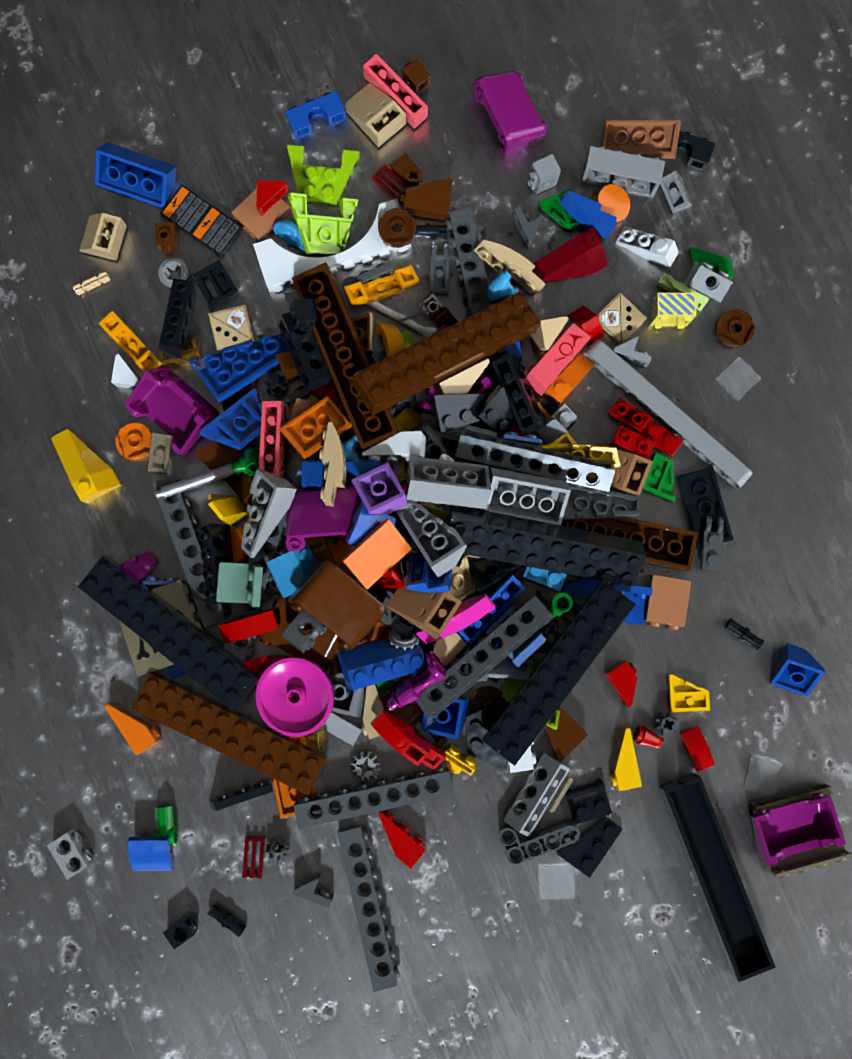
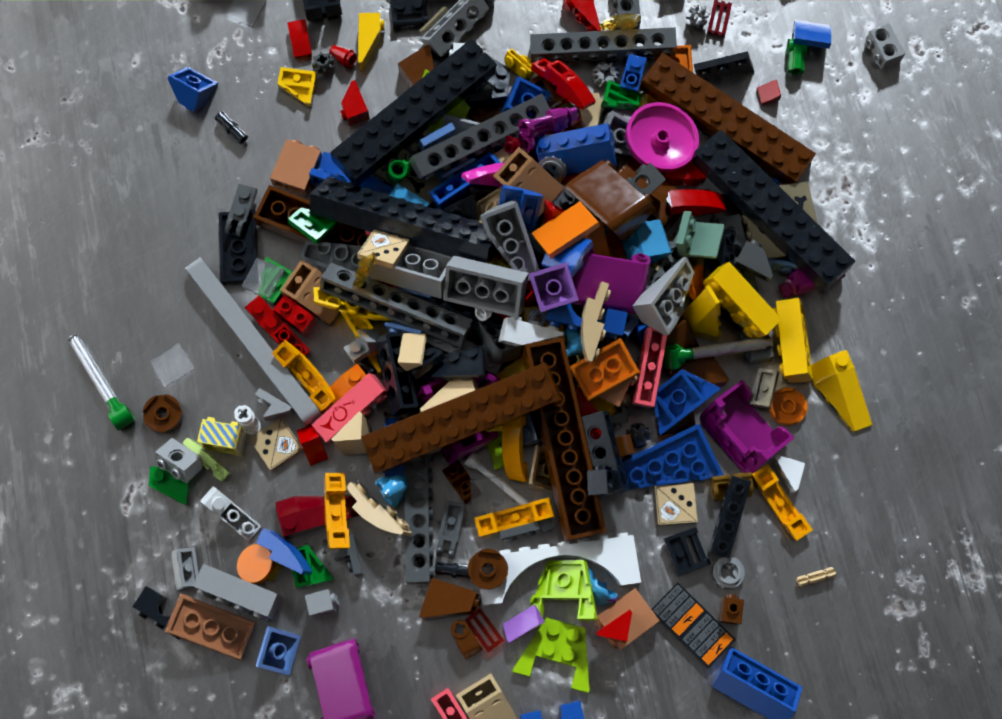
camera: 165 degrees left, 10 degrees down
tan slope [79,213,127,261] -> none
orange slope [104,703,160,756] -> none
none -> piece [68,334,135,431]
none -> white piece [234,405,261,435]
none -> clear piece [242,258,284,298]
none -> medium blue slope [256,626,301,676]
none -> light orange slope [272,340,336,412]
none -> green wing [288,208,340,244]
none -> light orange slope [324,473,350,549]
none -> clear yellow slope [353,252,376,289]
none -> tile [357,230,410,269]
none -> tan slope [398,333,427,371]
none -> medium lavender slope [503,605,545,643]
none -> dark red plate [504,135,522,154]
none -> clear yellow slope [599,13,641,31]
none -> green wing [601,80,642,110]
none -> blue slope [620,54,647,92]
none -> yellow brick [702,262,782,339]
none -> dark grey slope [735,240,773,282]
none -> slope [757,80,781,105]
none -> yellow brick [773,298,813,384]

